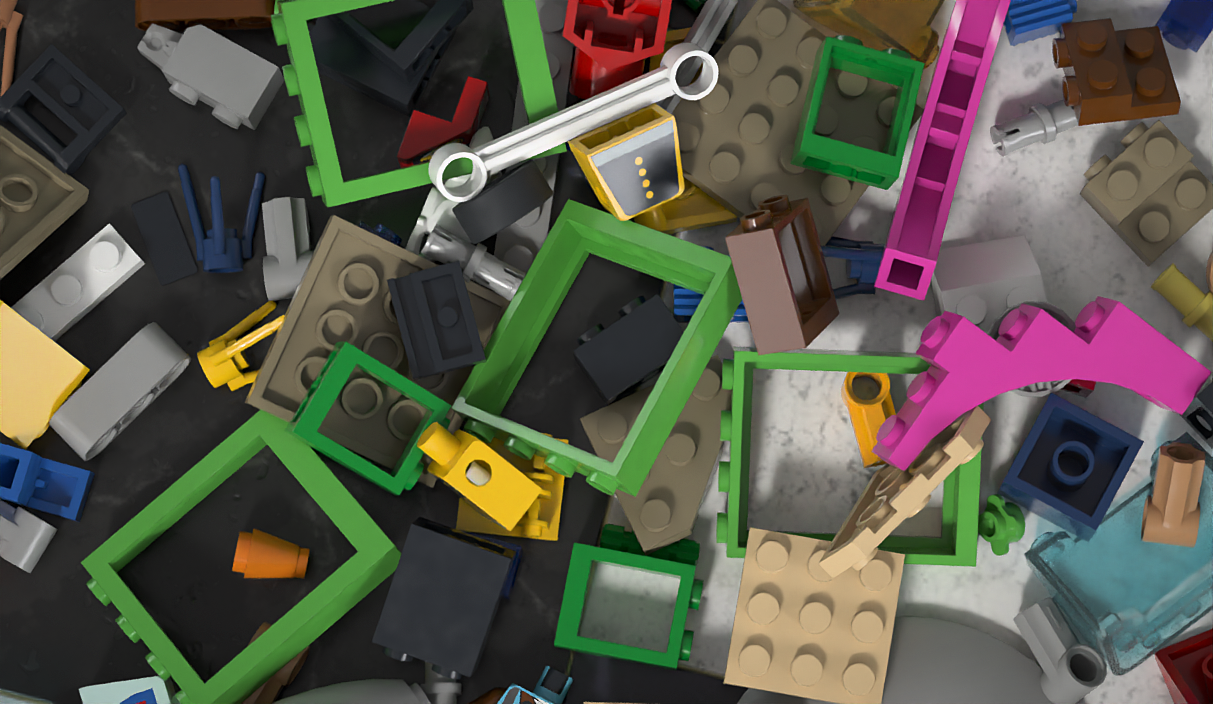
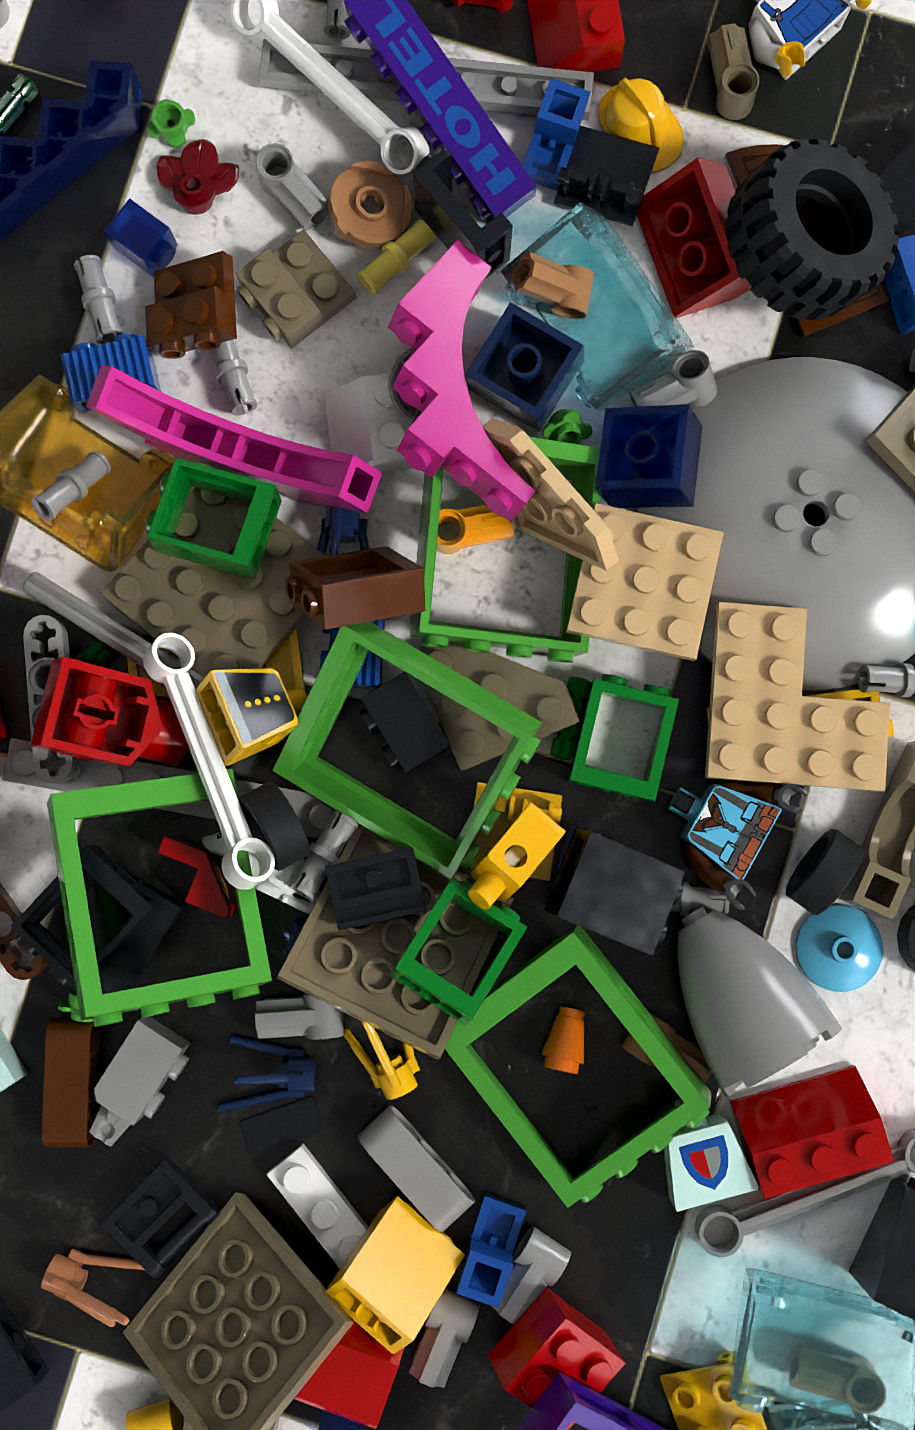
camera: 90 degrees left, 5 degrees up
none -> clear blue brick [595,404,703,508]

